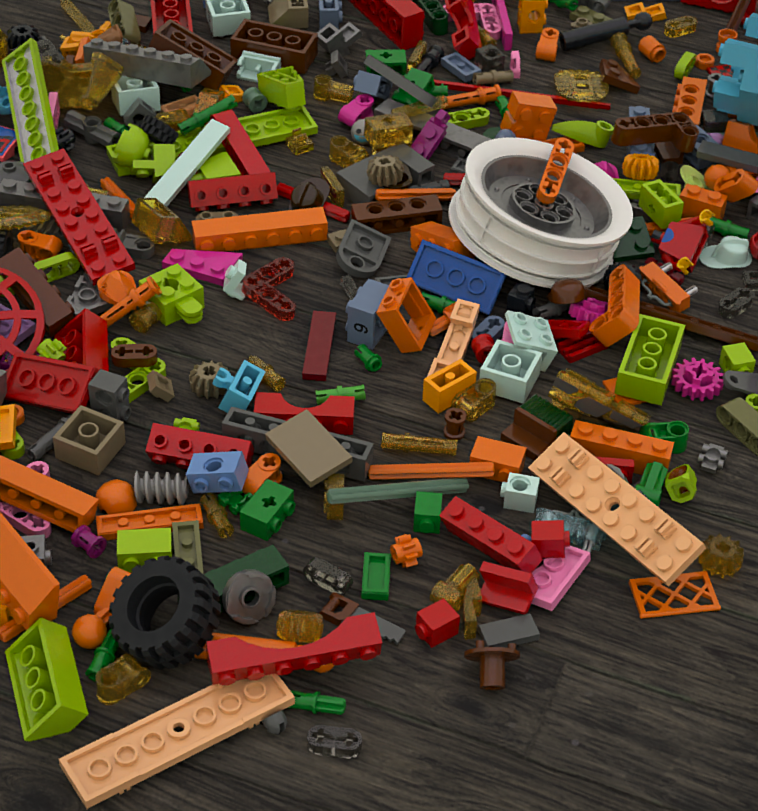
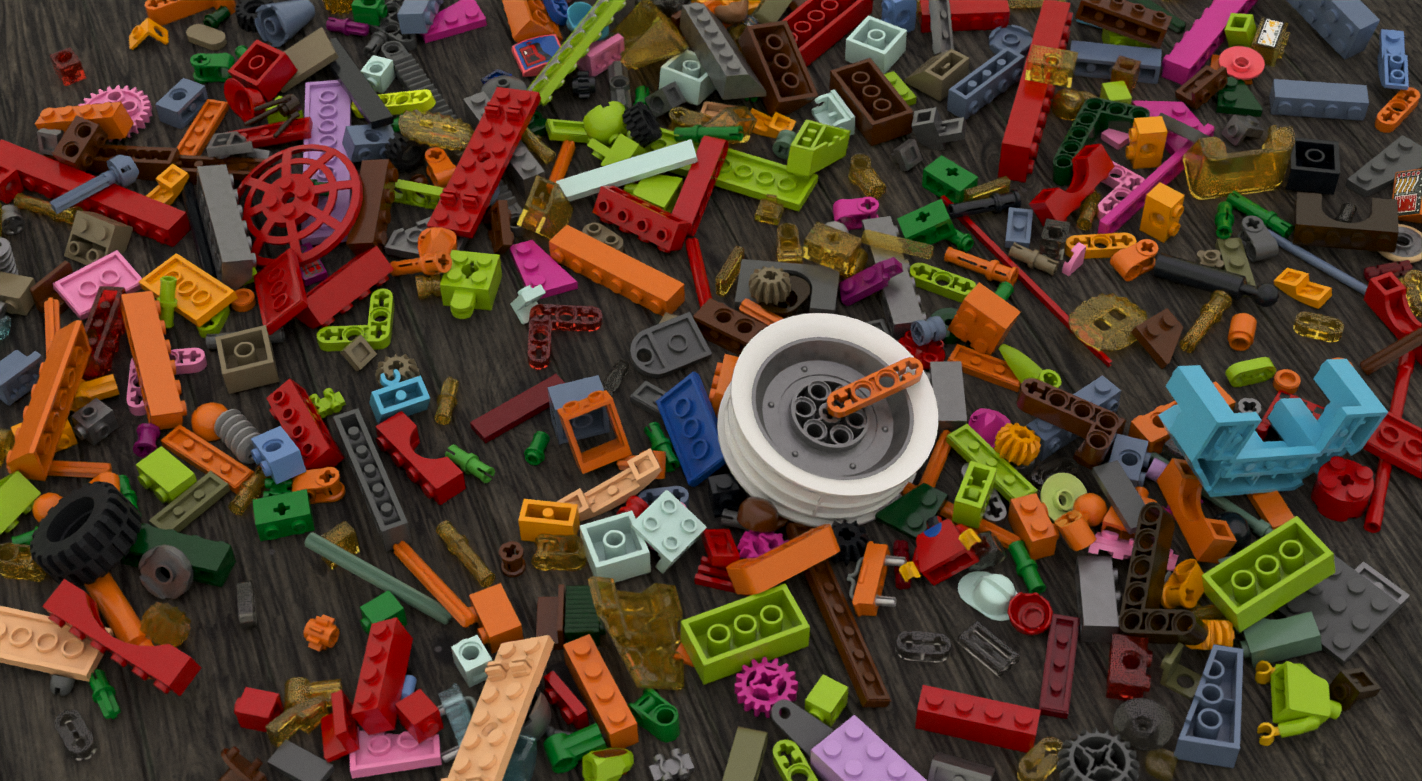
camera: 50 degrees right, 5 degrees up
lime gear [36,338,67,361] -> none
dark grey brick [88,369,131,422] -> none
reddish brown beam [111,344,158,368] -> none
dark tan tile [265,409,353,487] -> none
dark brown piece [289,177,330,210] -> none
piece [319,592,405,645] -> none
sand blue brick [353,70,393,100] -> none
green tile [361,552,391,601] -> none
dark grey beam [363,54,437,108] -> none
none -> reddish brown wing [482,200,514,254]
none -> lime tile [545,119,589,143]
none -> light orange beam [1065,233,1137,259]

